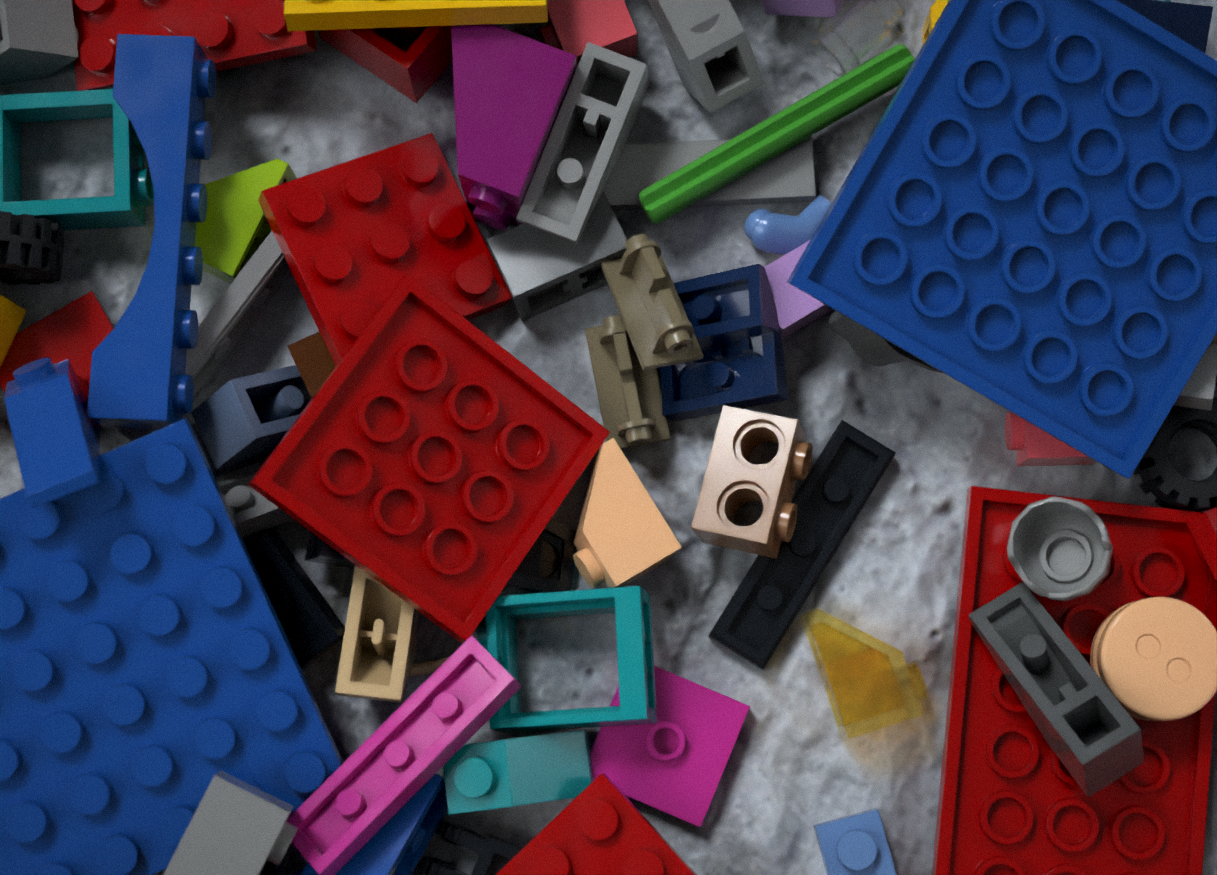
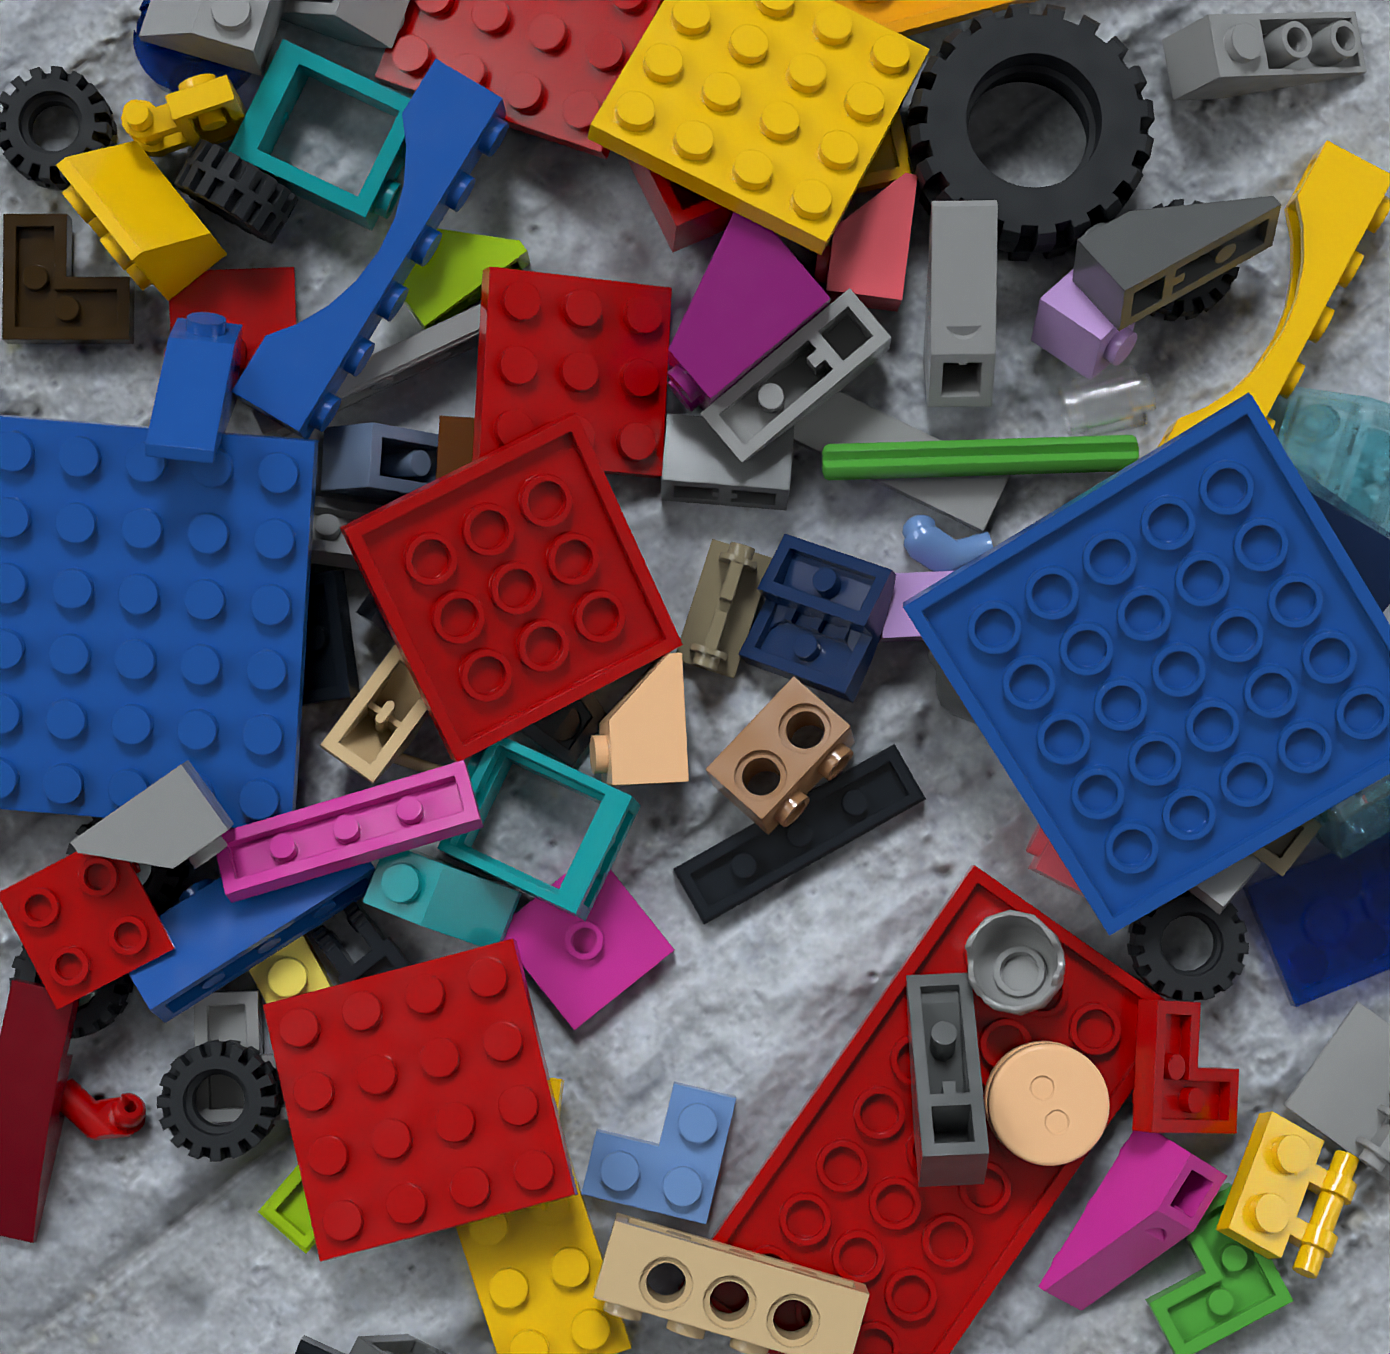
camera: 20 degrees right, 5 degrees up
dark tan hinge [601,234,704,371] -> none
clear yellow slope [800,609,927,739] -> none

